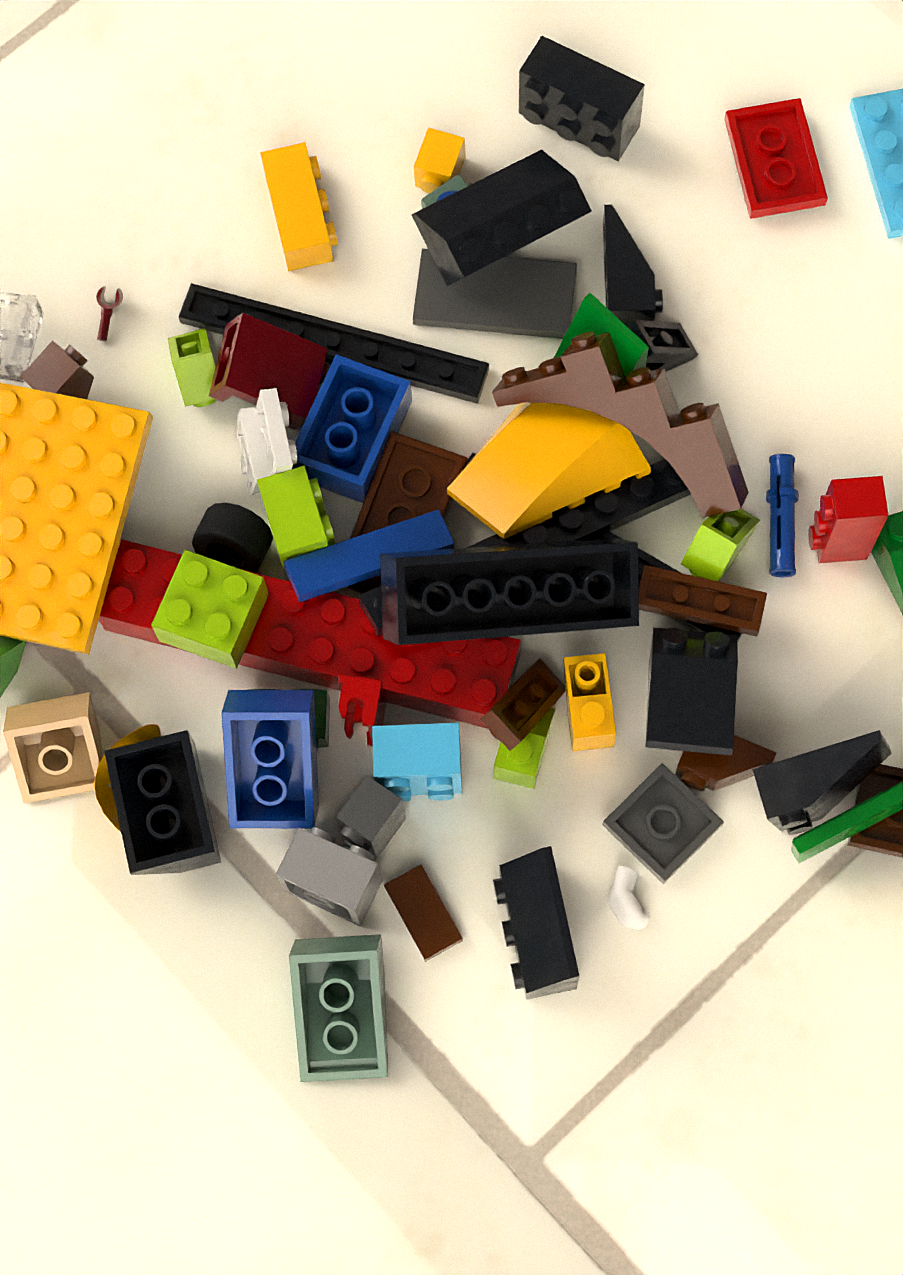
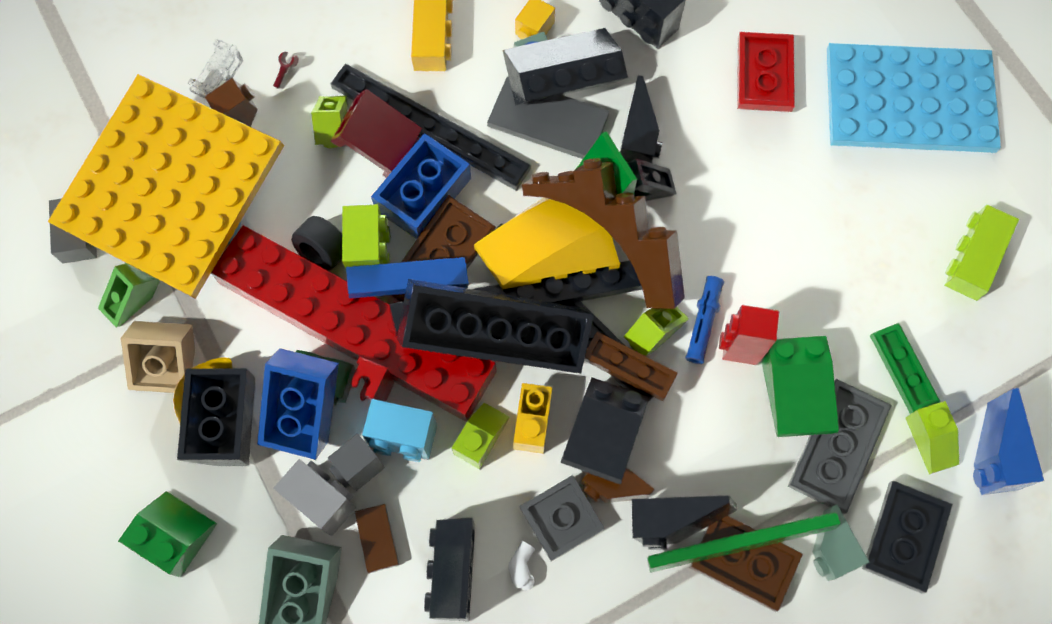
camera: 10 degrees right, 0 degrees up
lime brick [151,550,269,669] -> none
white plate [237,388,297,496] -> none
reddish brown plate [481,658,566,751] -> none
none -> green slope [118,491,217,577]

